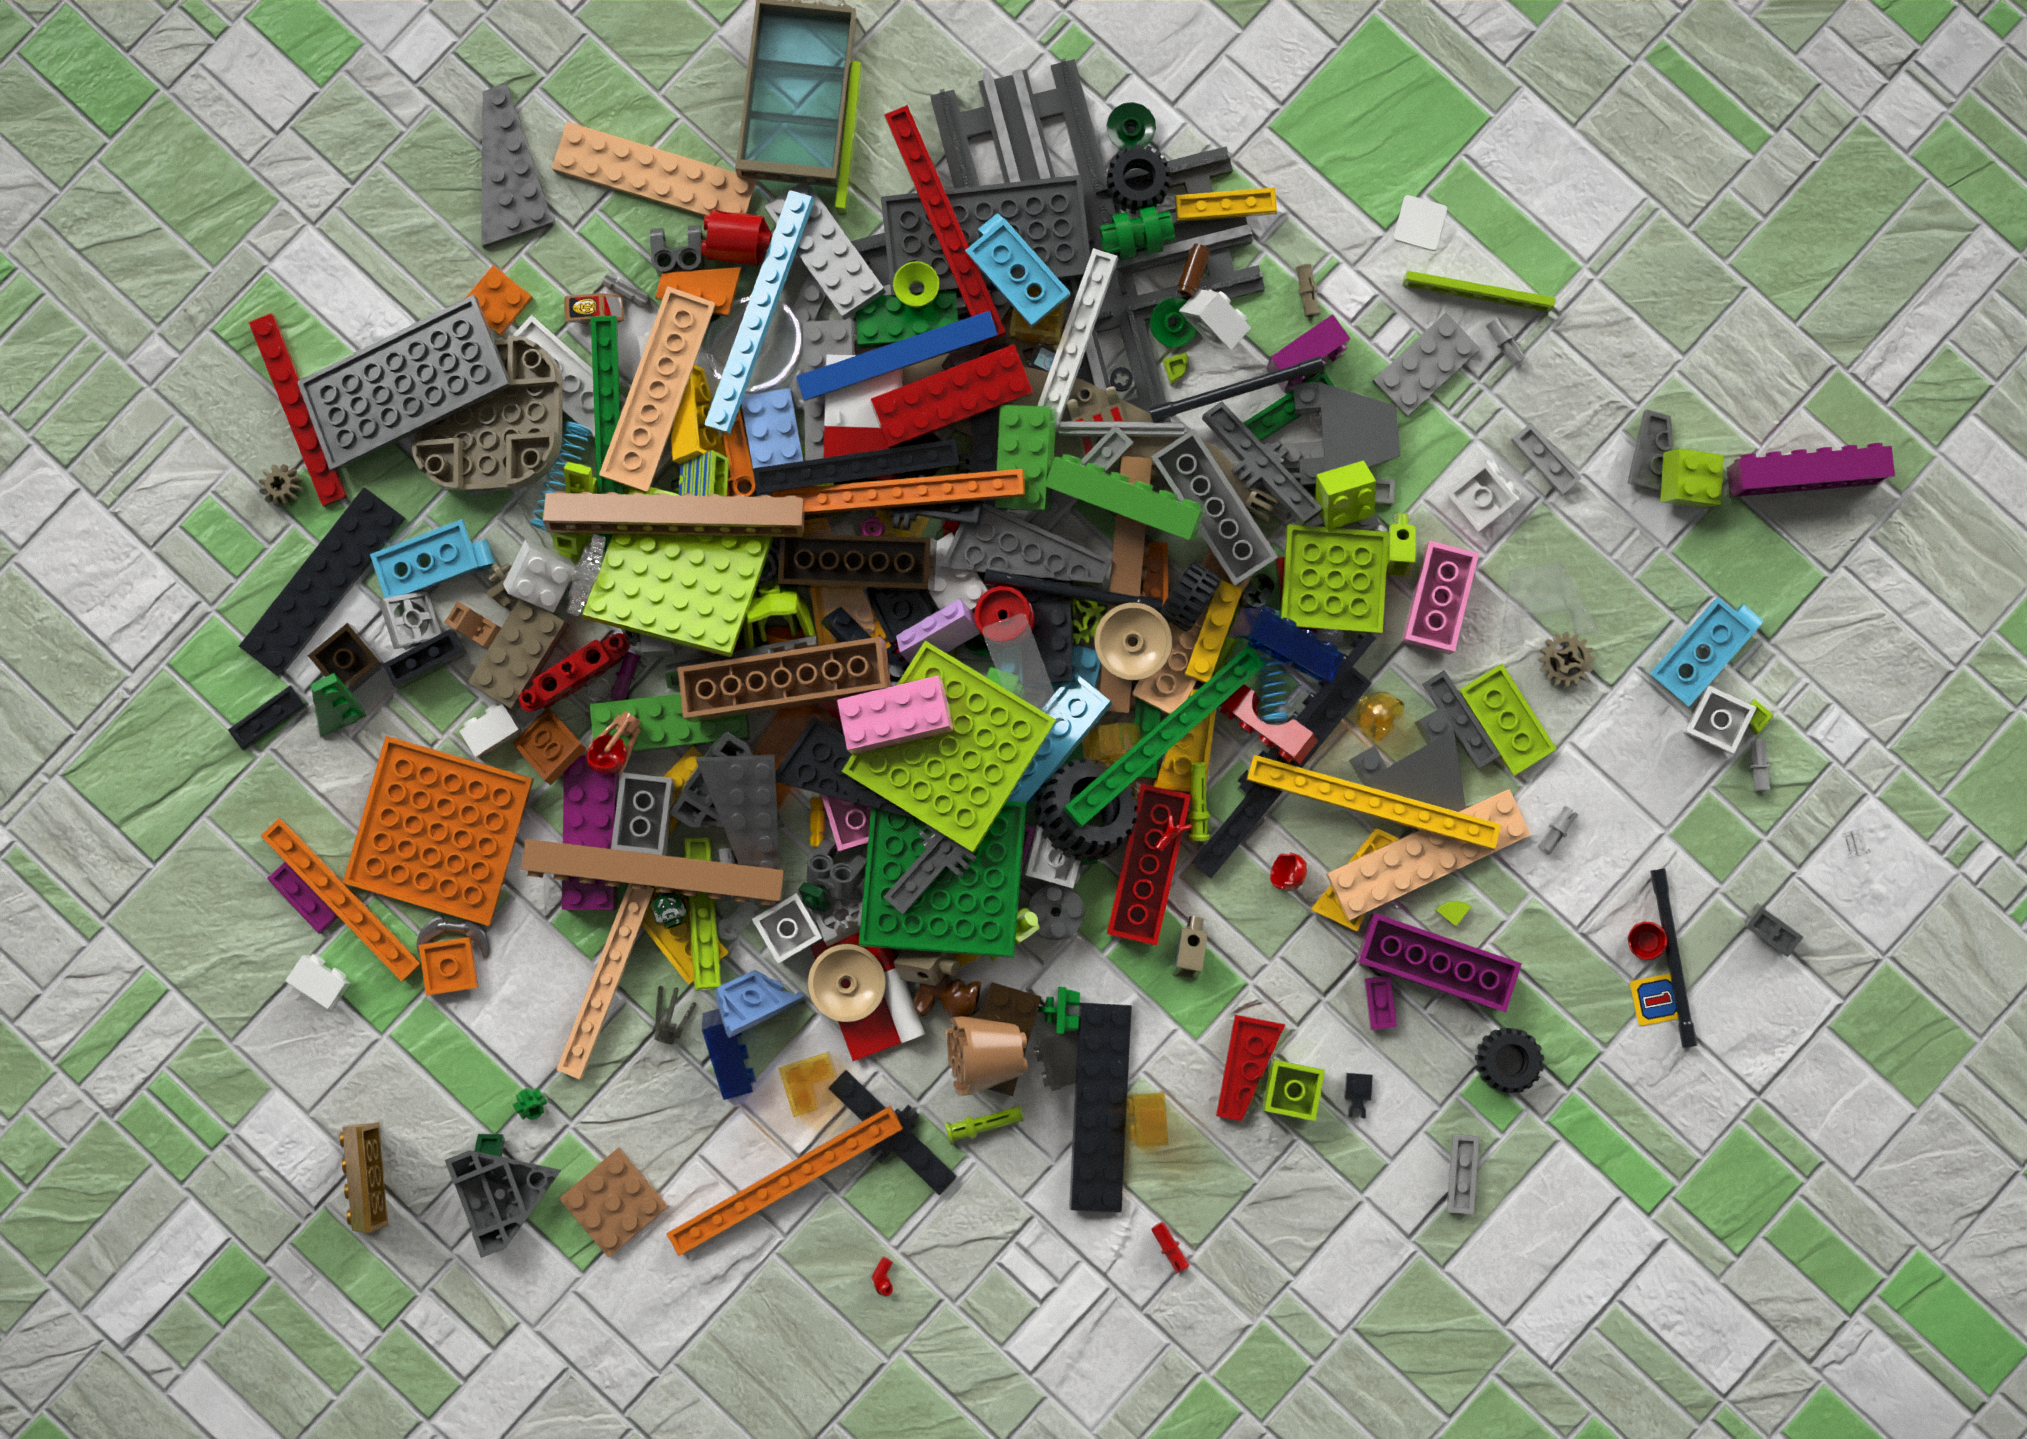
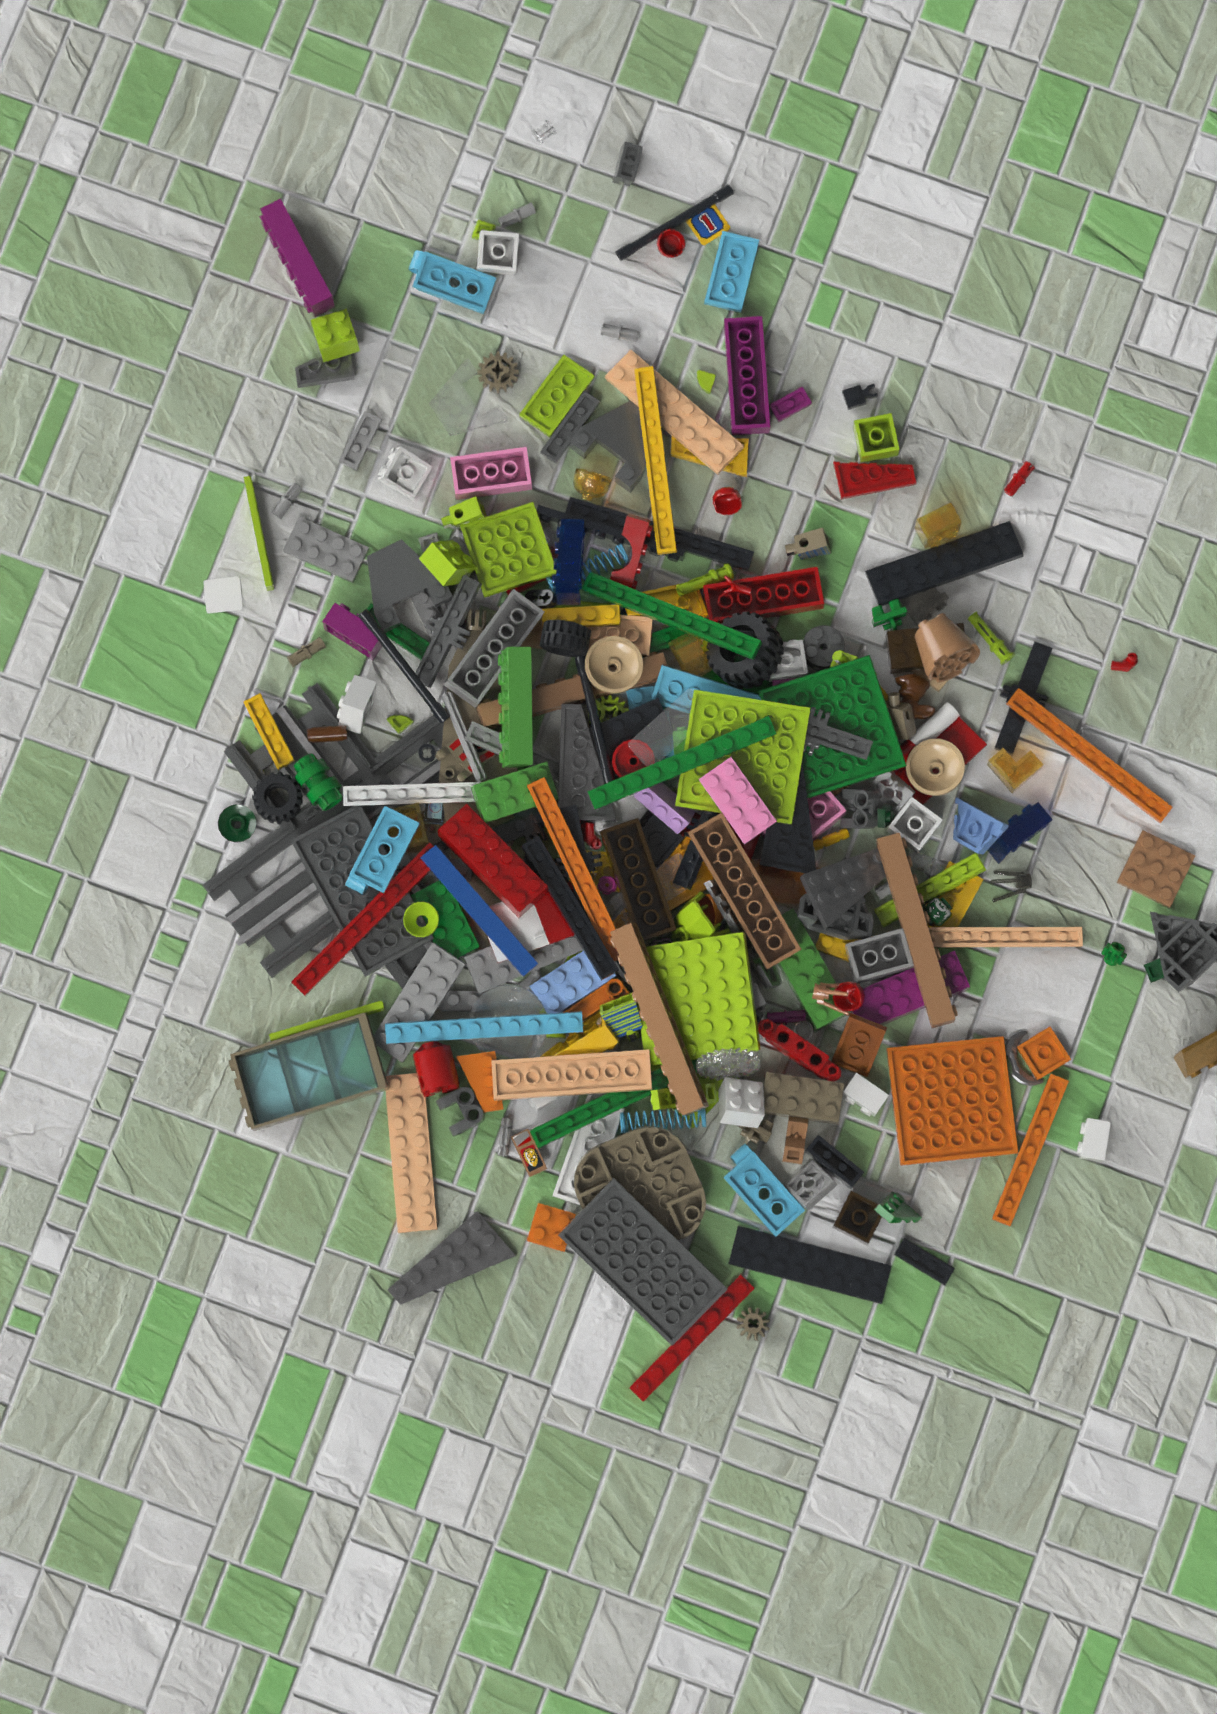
camera: 110 degrees left, 5 degrees down
magenta tile [267,862,338,934] -> none
orange plate [1142,542,1168,606] -> none
green dish [1150,297,1197,347] -> none
light grey plate [1446,1134,1479,1214] -> none
black tyre [1475,1028,1544,1093] -> none
none -> red arm [584,822,602,850]
none -> green plate [587,716,777,810]
none -> medium azure plate [704,231,759,313]

